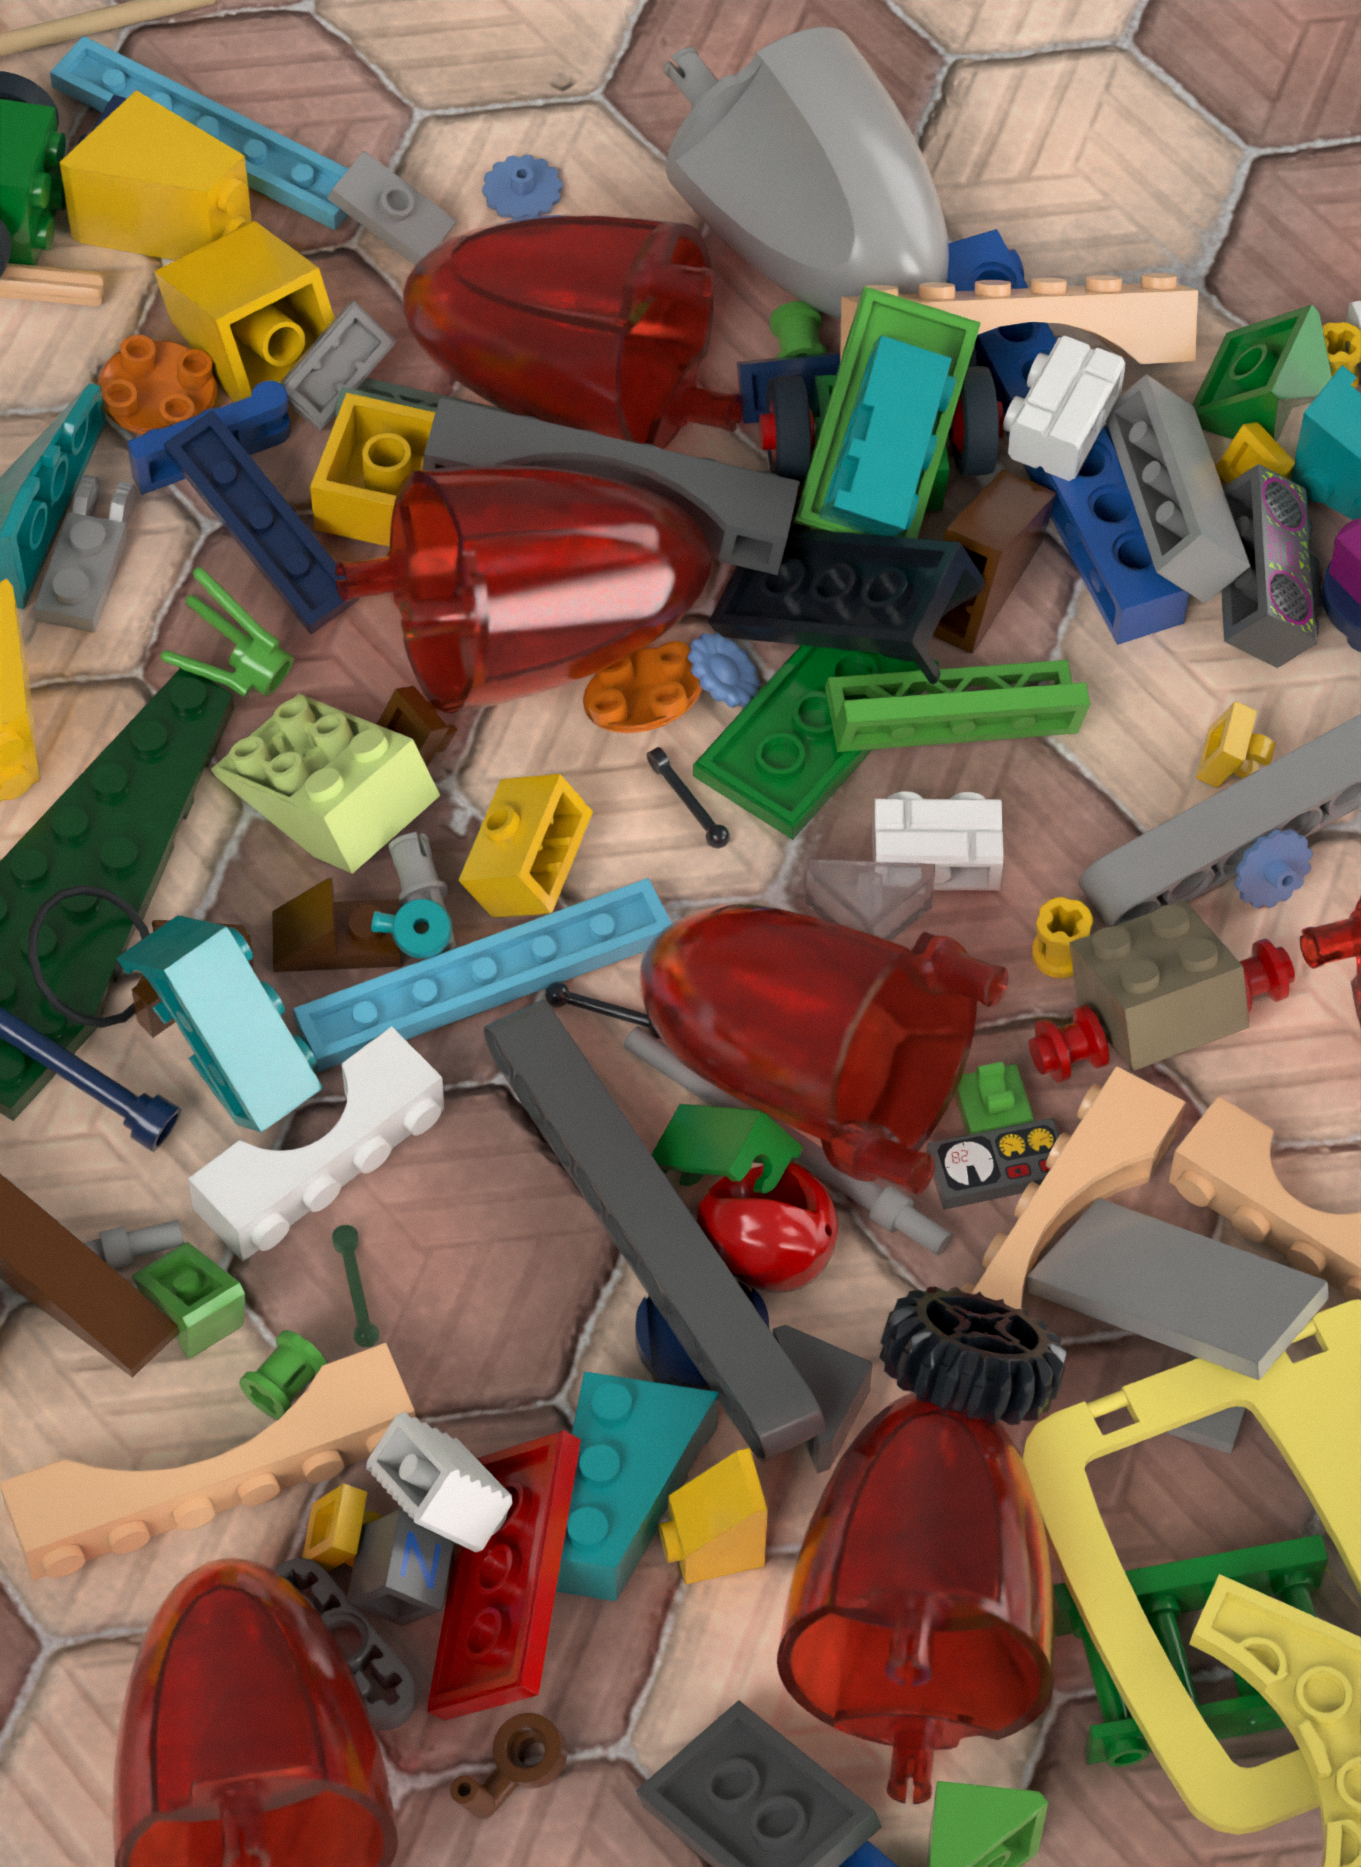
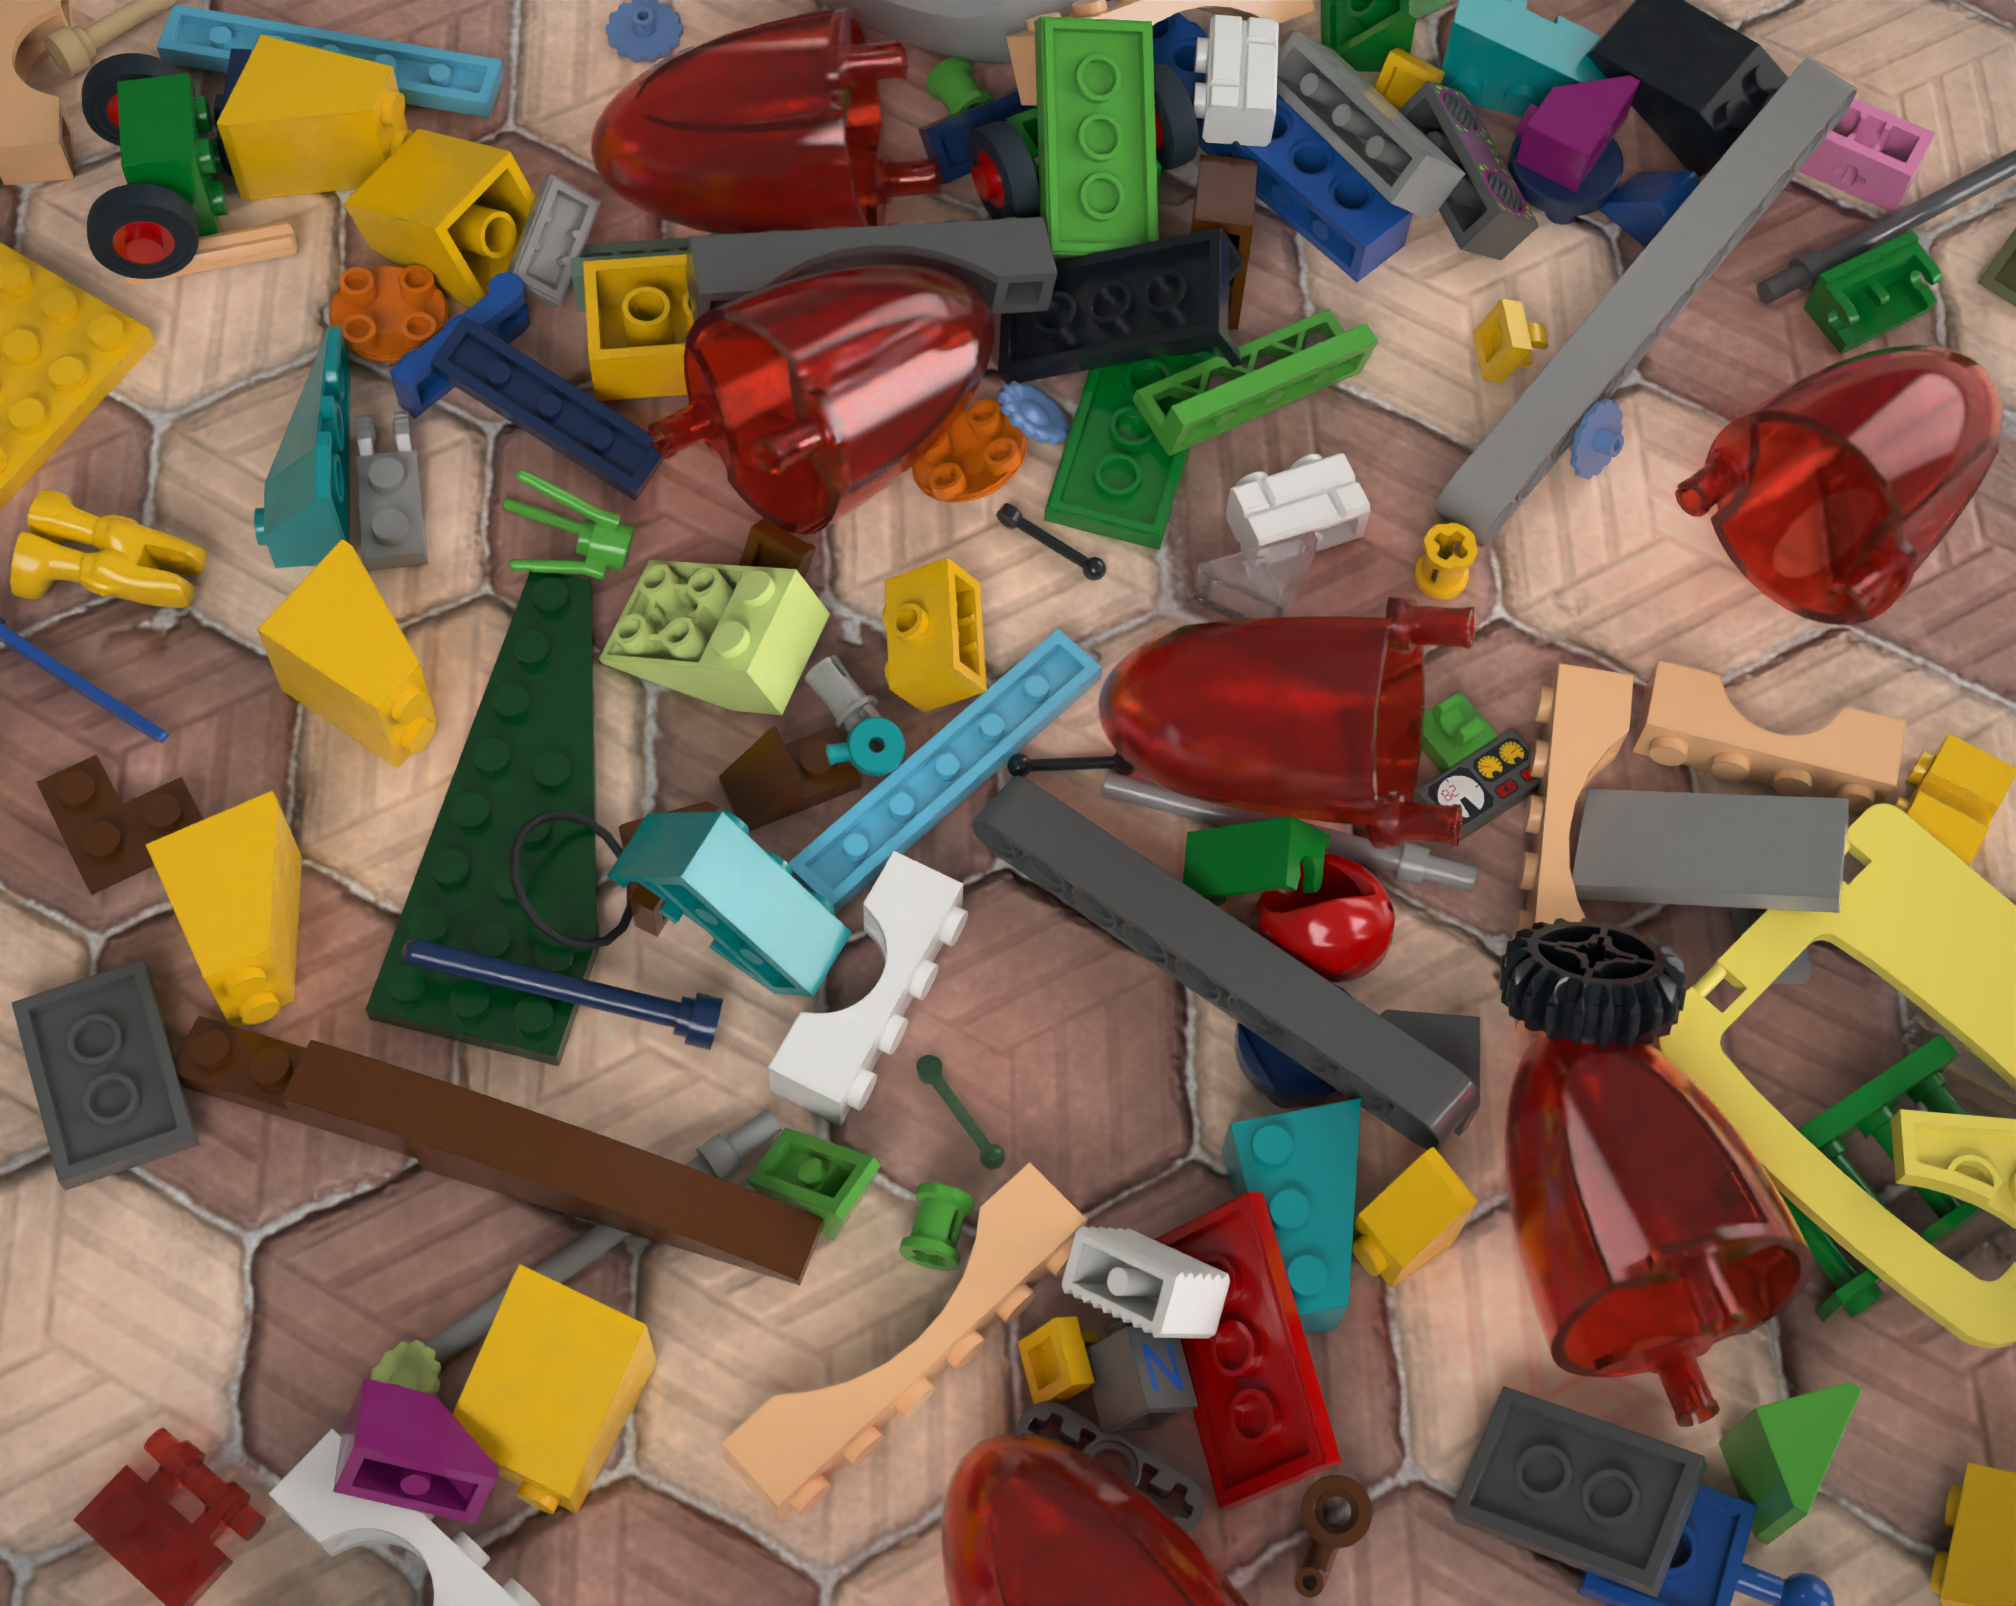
camera: 25 degrees left, 5 degrees up
light grey plate [327,151,457,269] -> none
teal wedge [819,335,956,537] -> none
dark tan brick [1028,900,1295,1083] -> none

